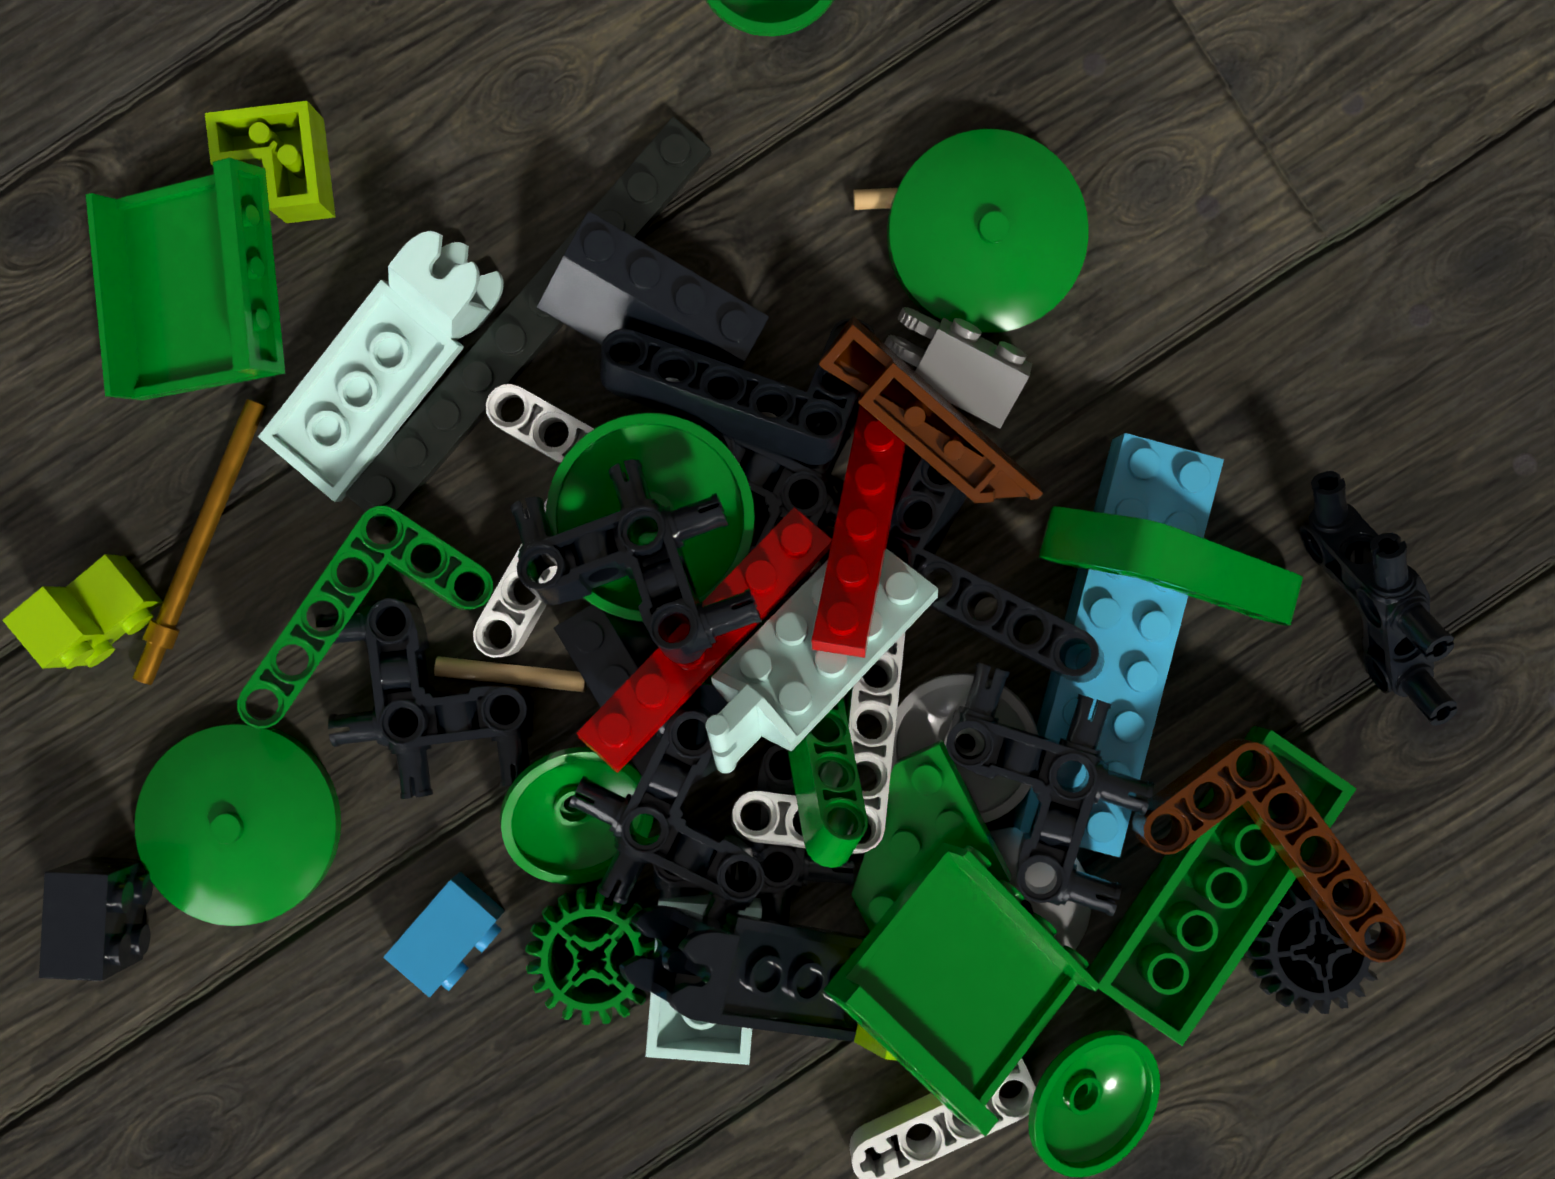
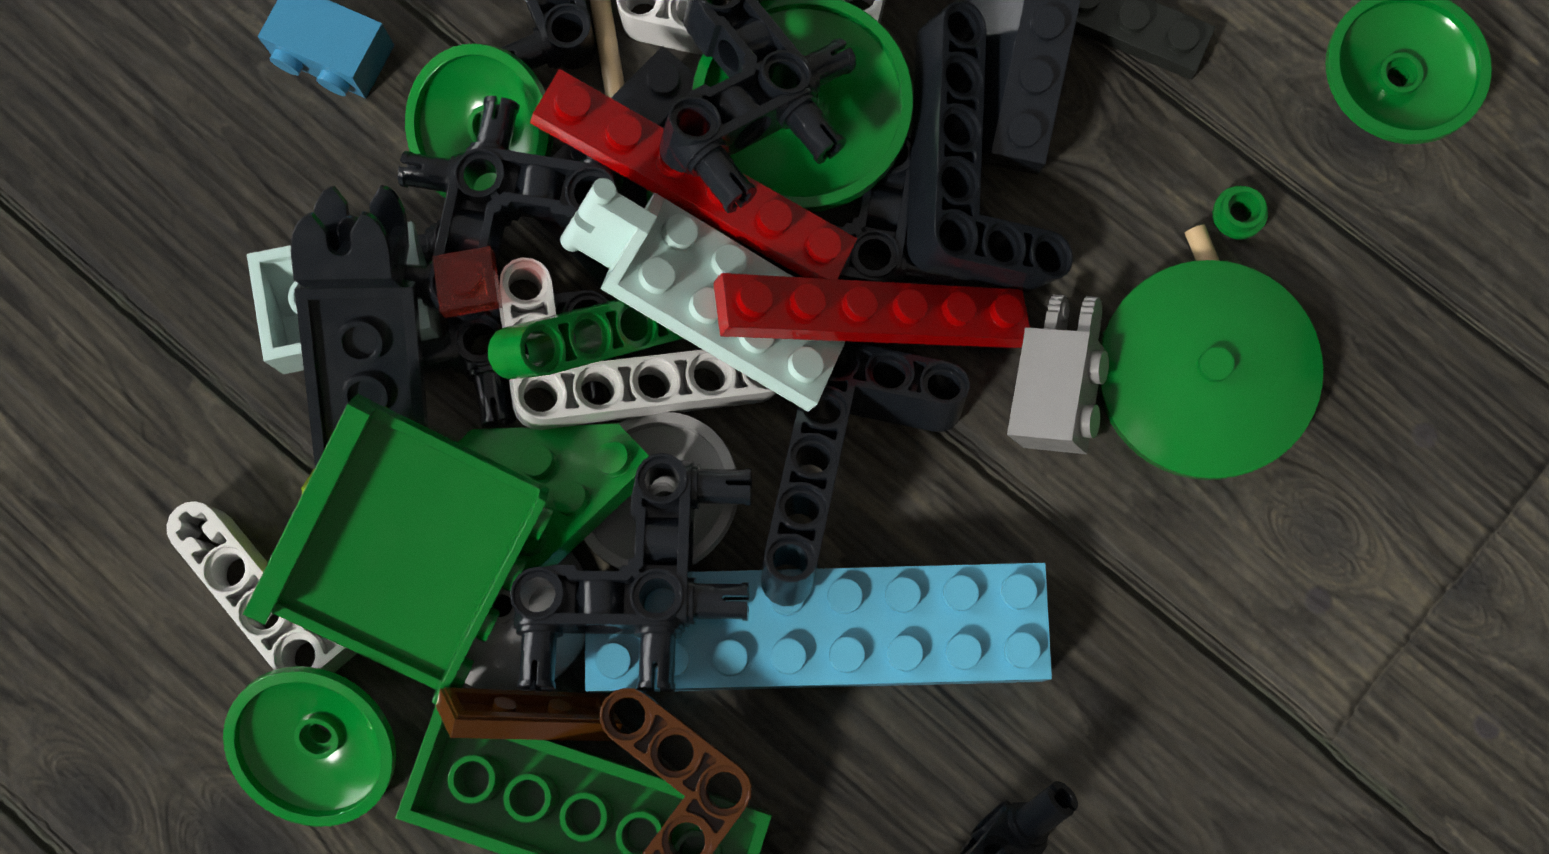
camera: 80 degrees right, 10 degrees down
green gear [525,886,655,1025] -> none
reddish brown wedge [818,317,1043,503] -> none
green beam [1039,506,1303,626] -> none
none -> clear red plate [432,246,502,318]
none -> reddish brown tile [436,687,622,741]
none -> green plate [1212,186,1268,240]

